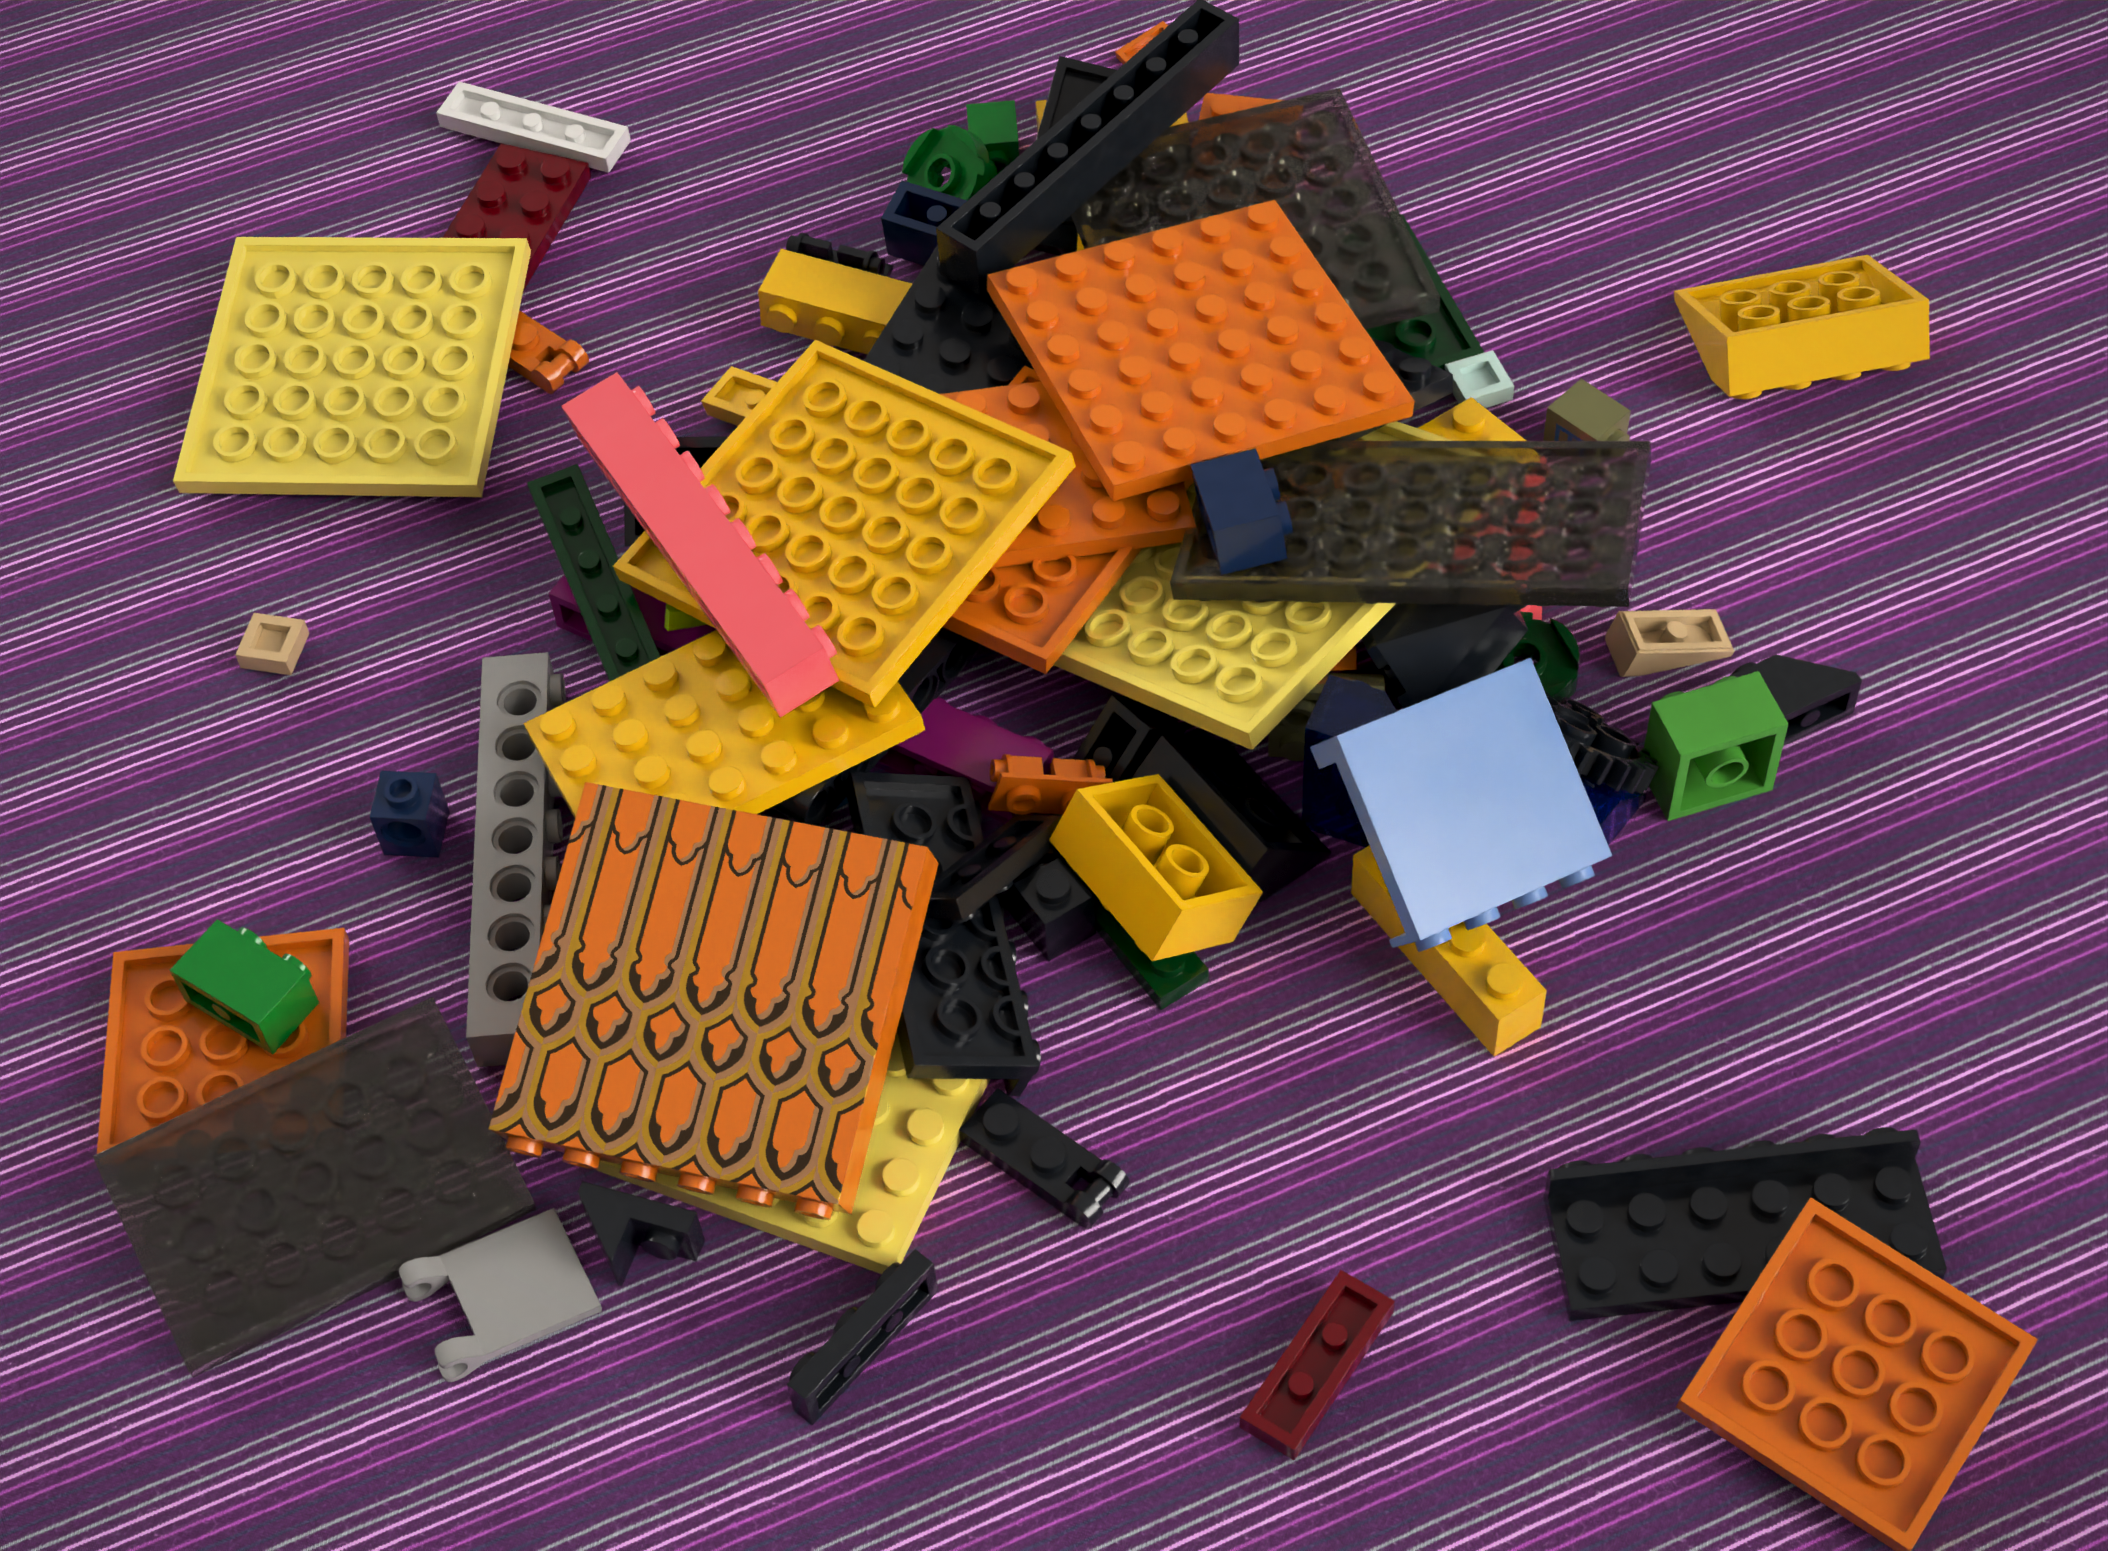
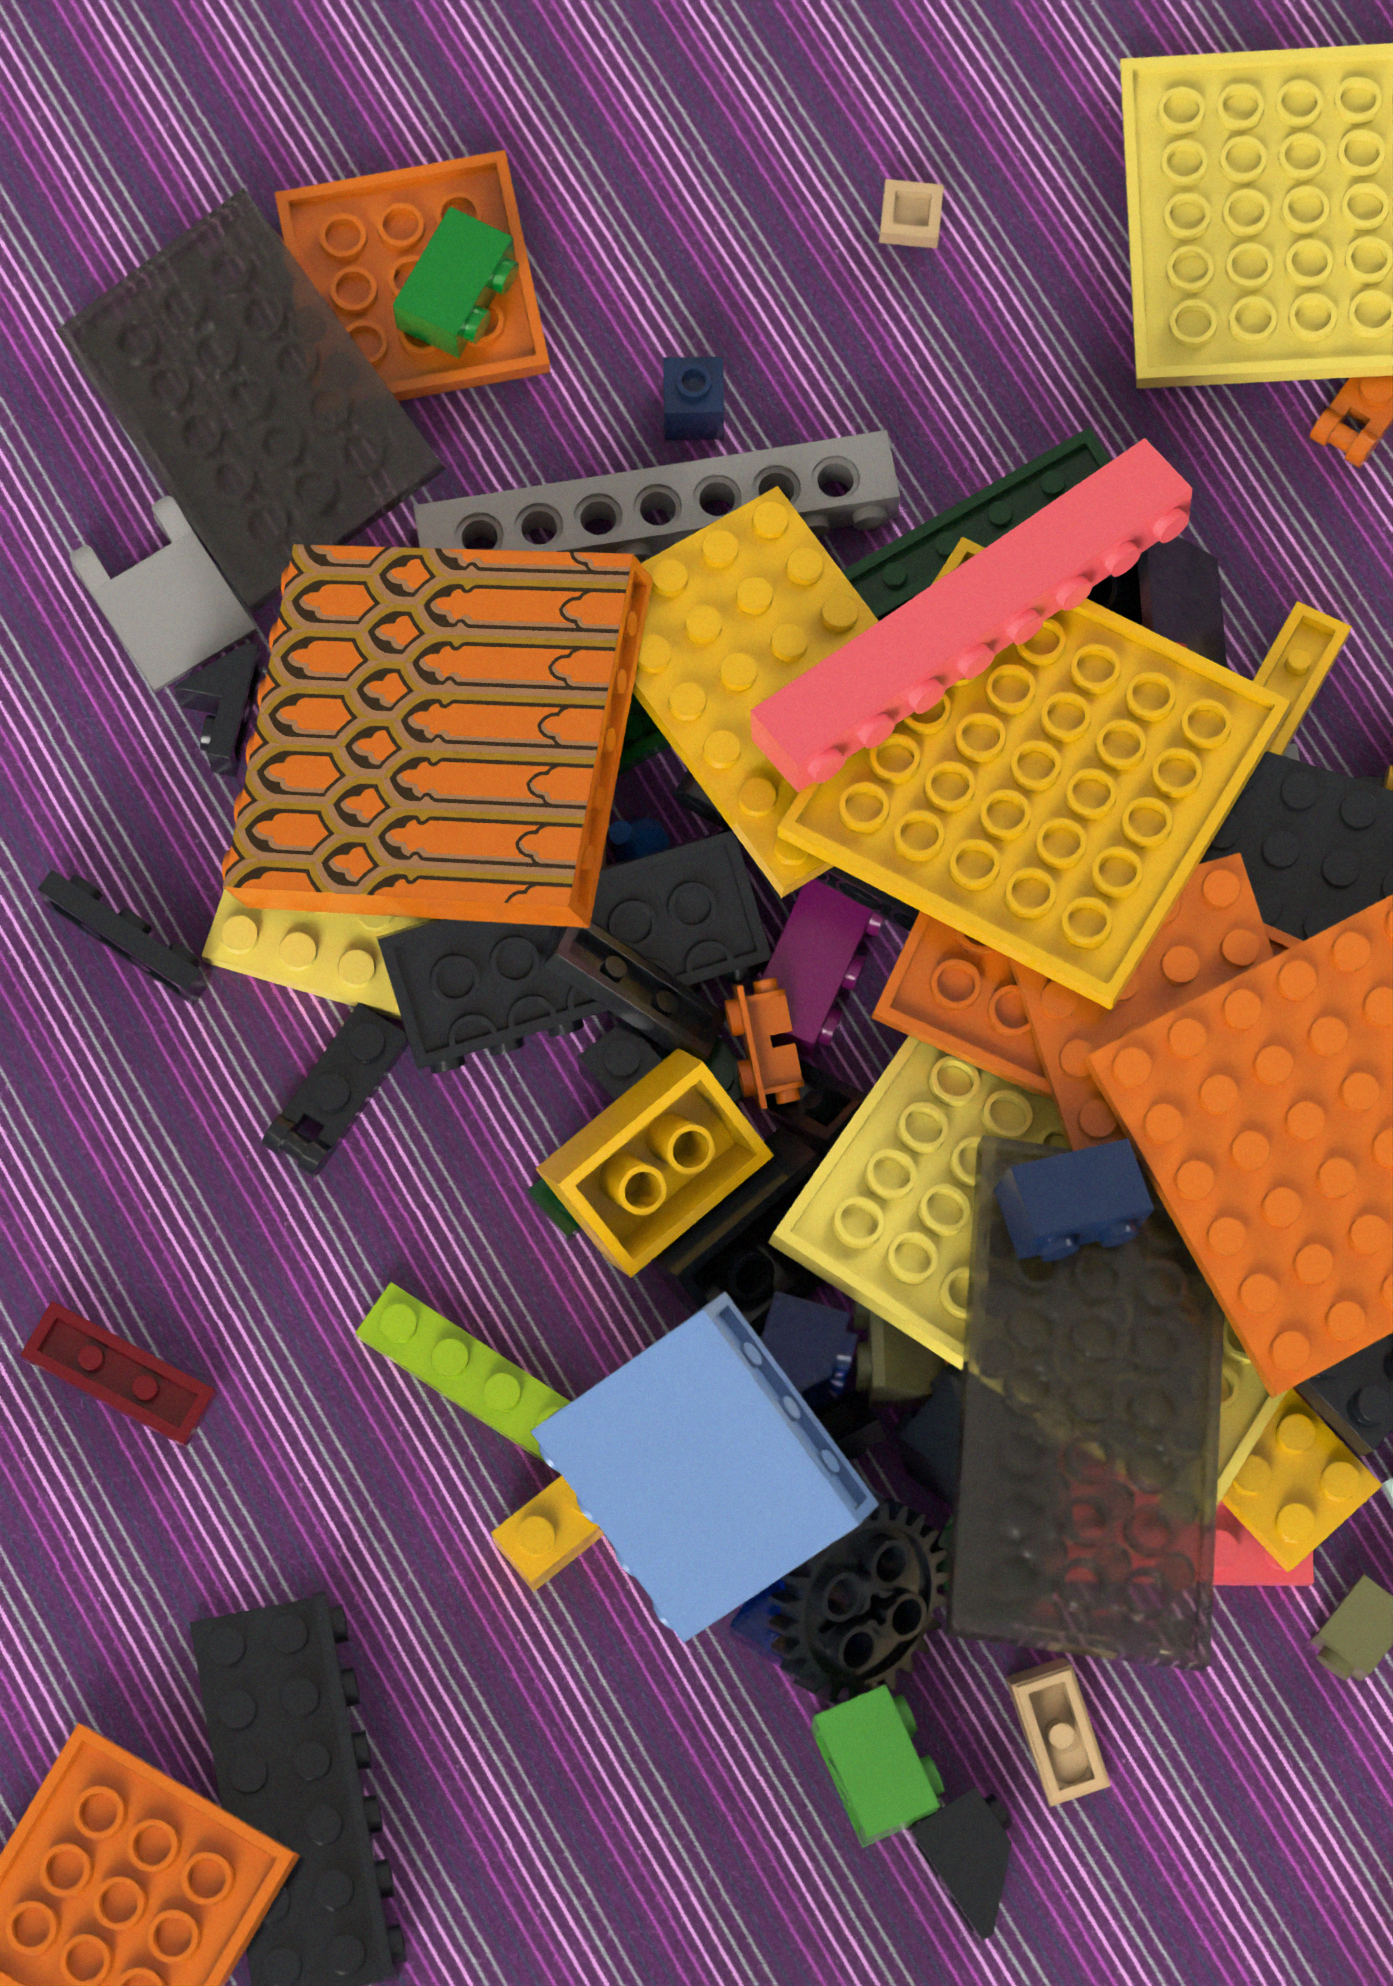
camera: 80 degrees right, 20 degrees up
none -> lime plate [355,1282,570,1475]

